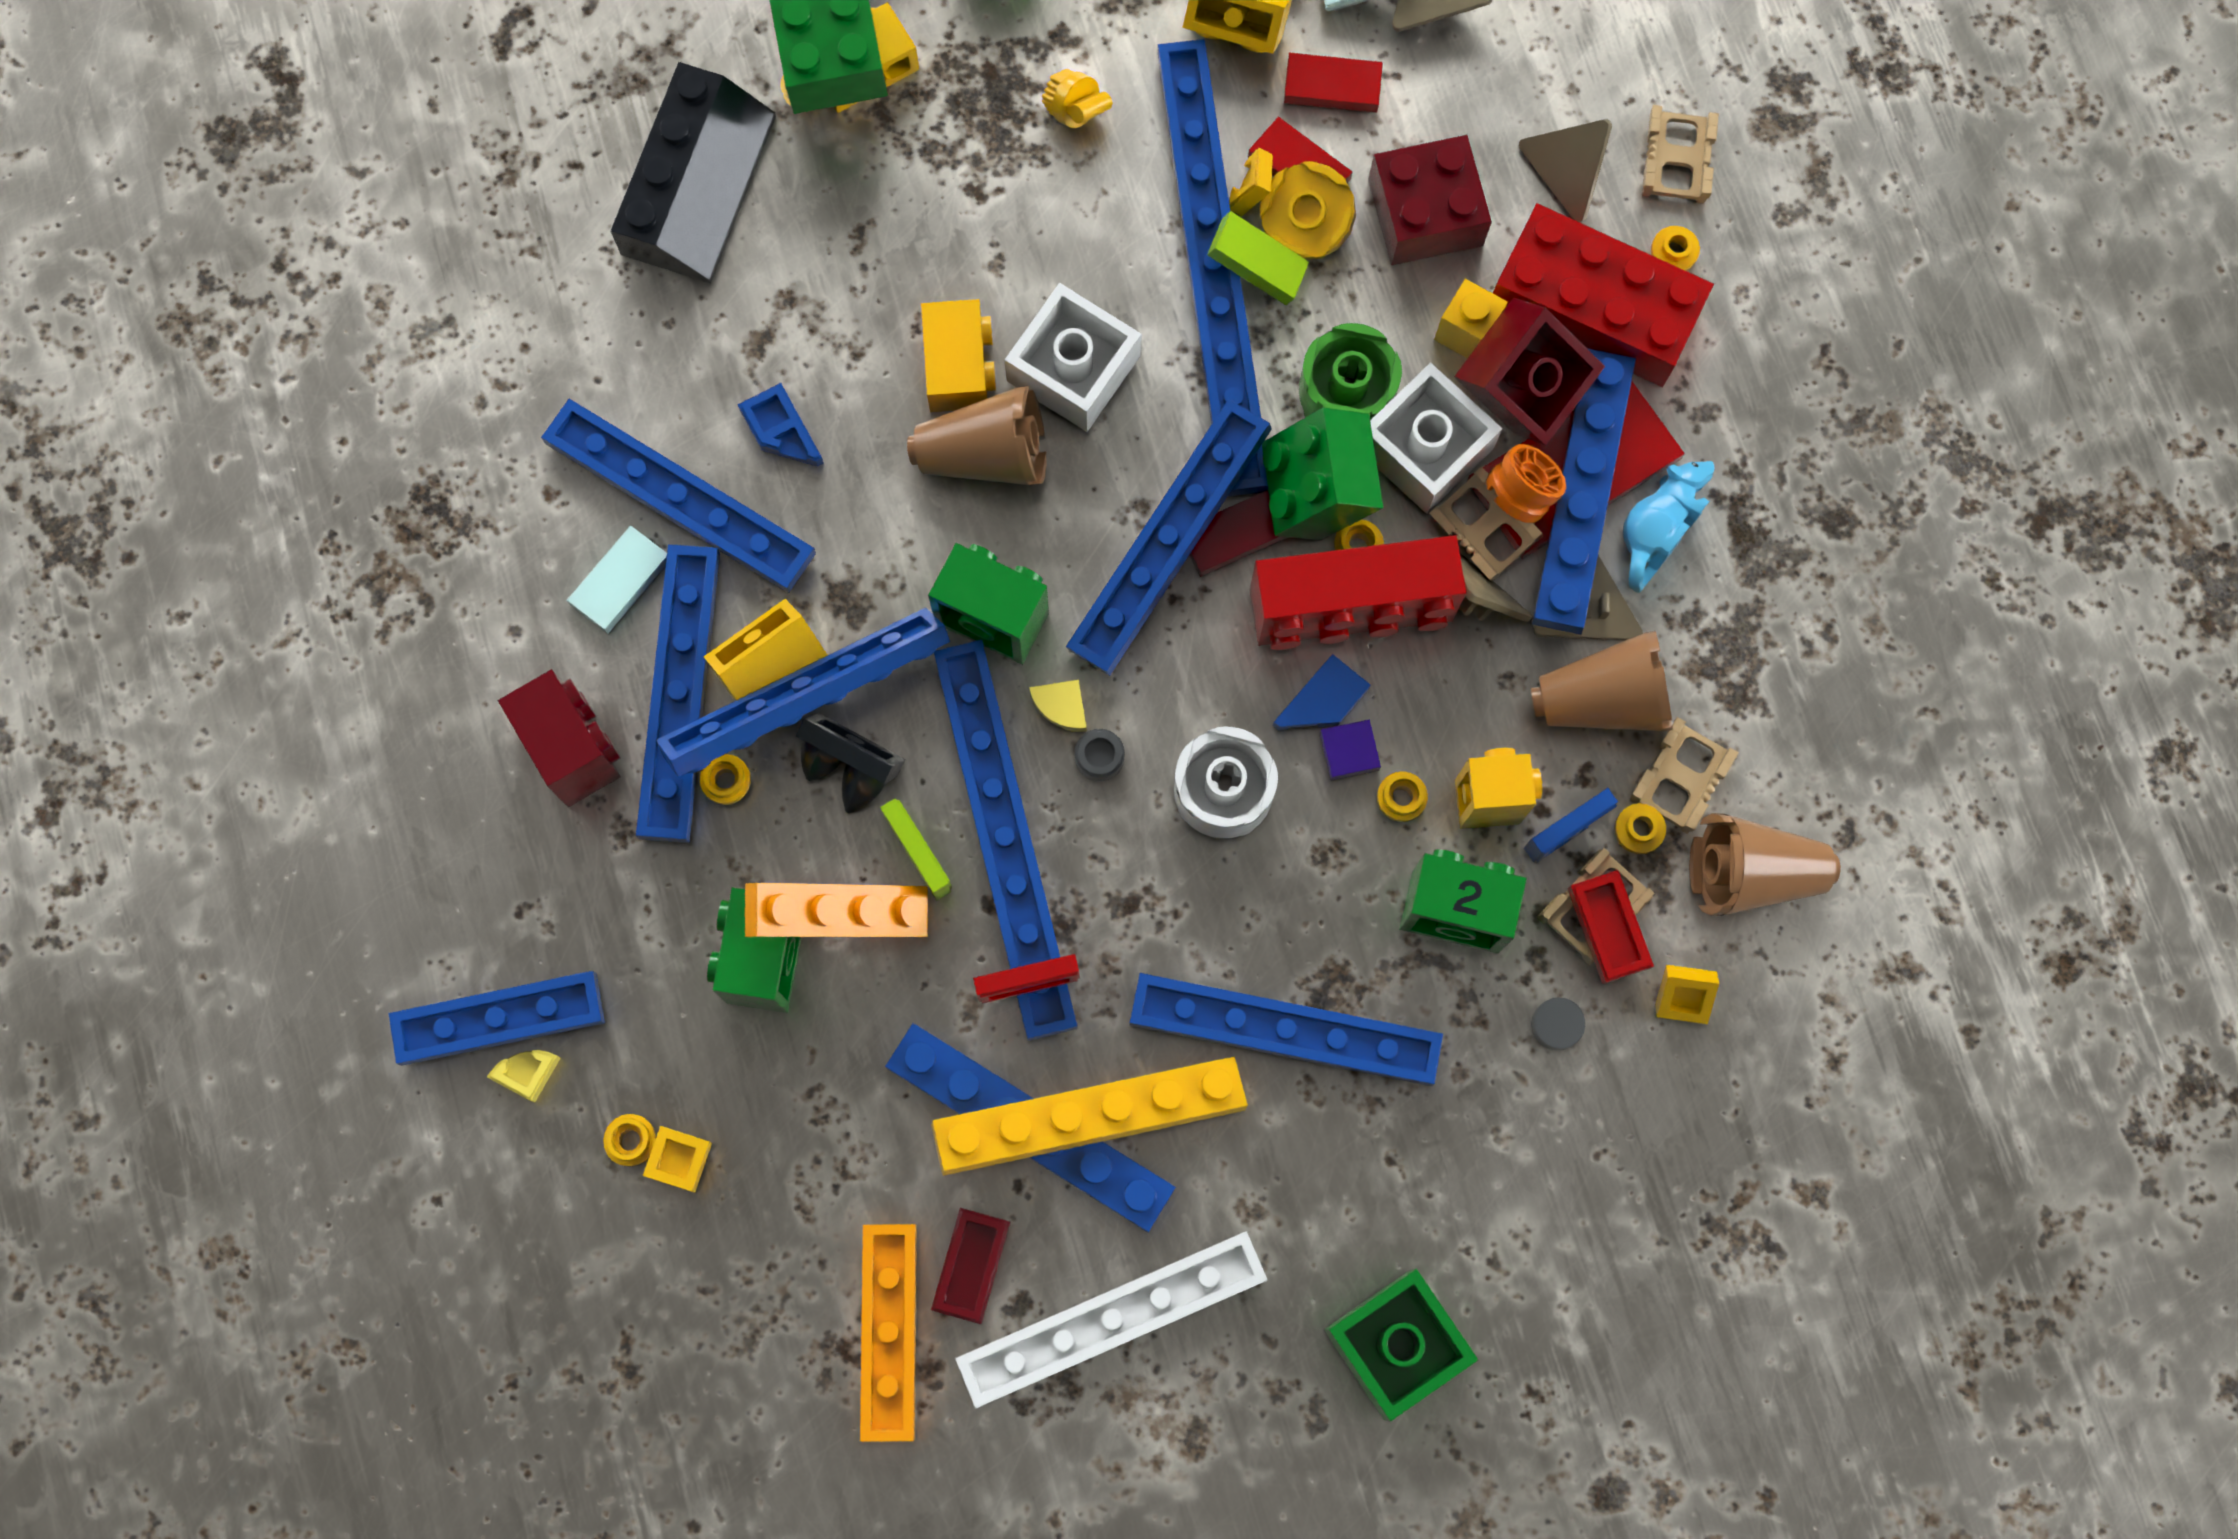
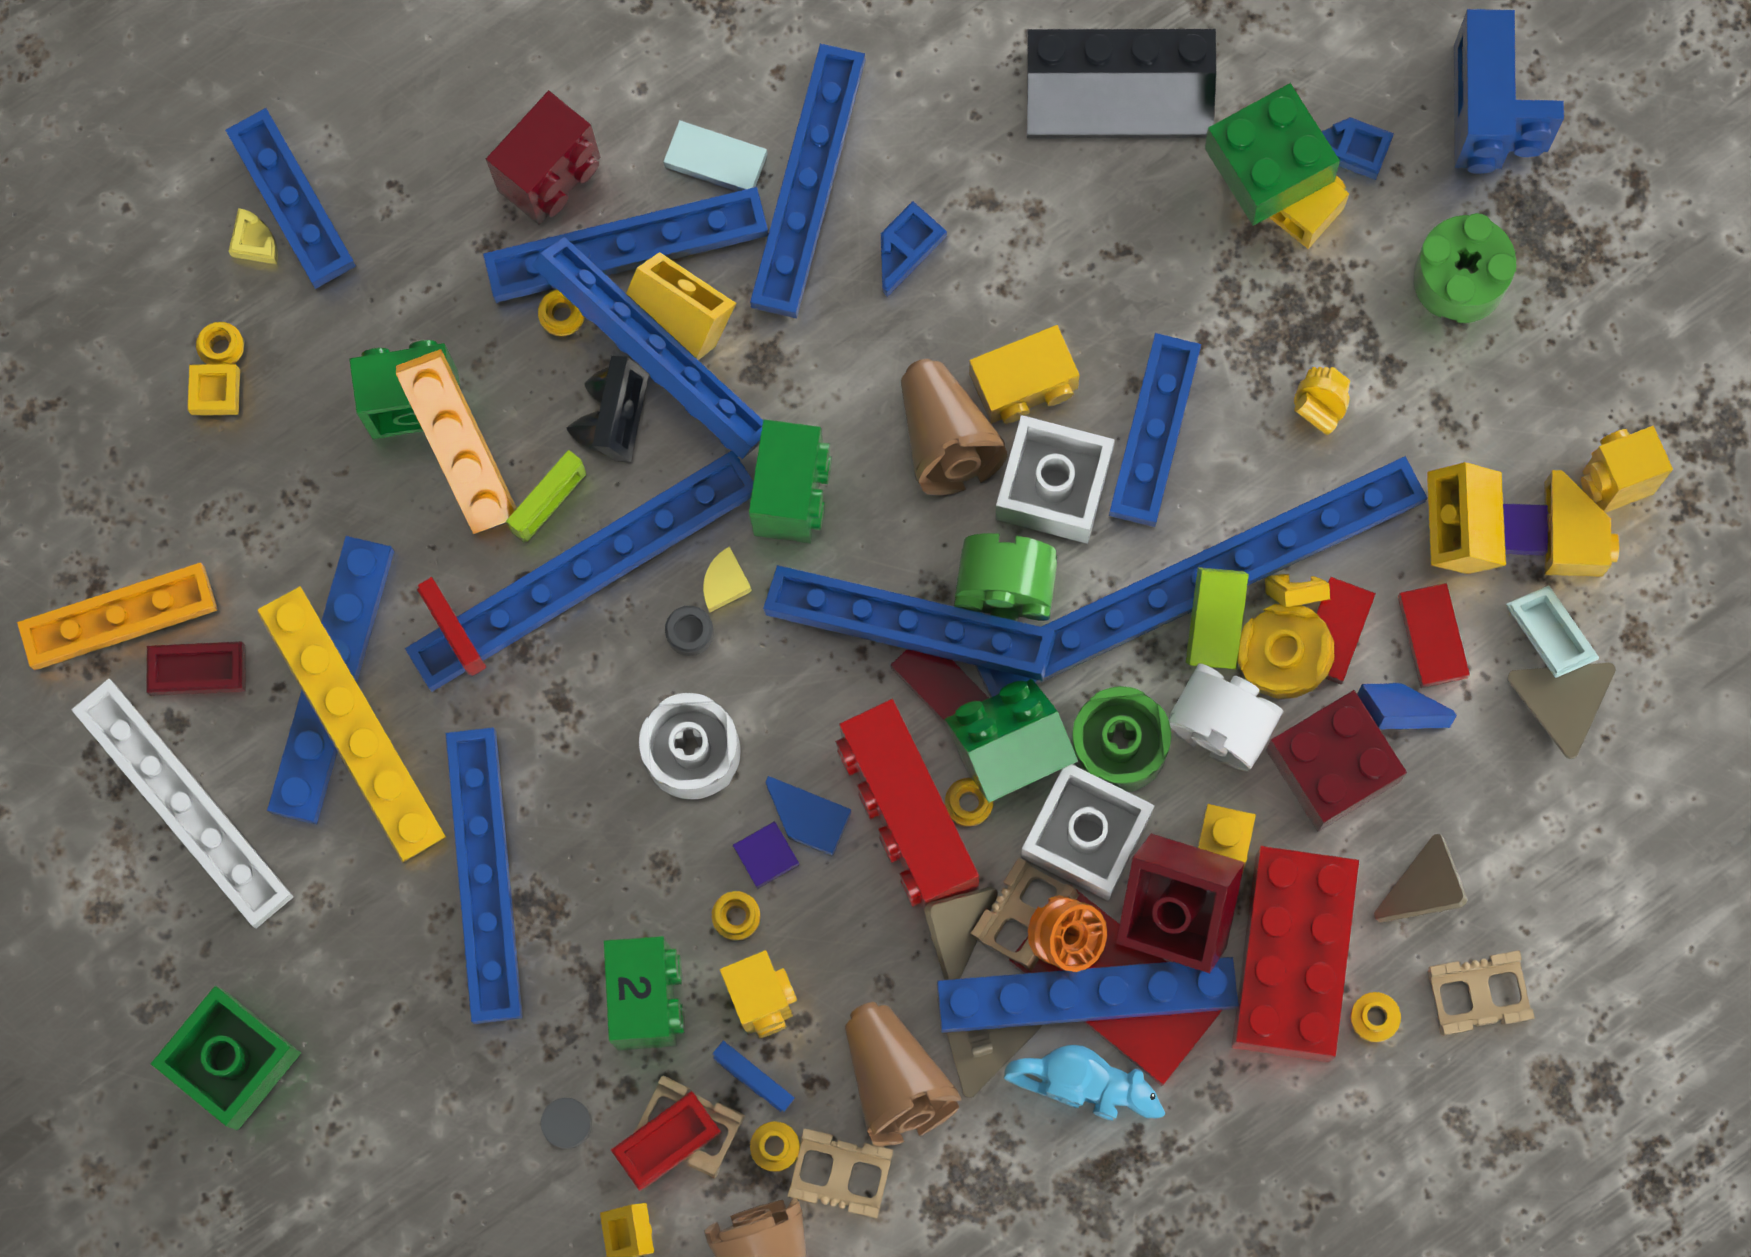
camera: 80 degrees right, 0 degrees up
none -> bright green brick [954,533,1057,621]
none -> blue plate [1109,333,1201,527]
none -> white brick [1169,663,1284,771]
none -> blue tile [1357,683,1457,730]

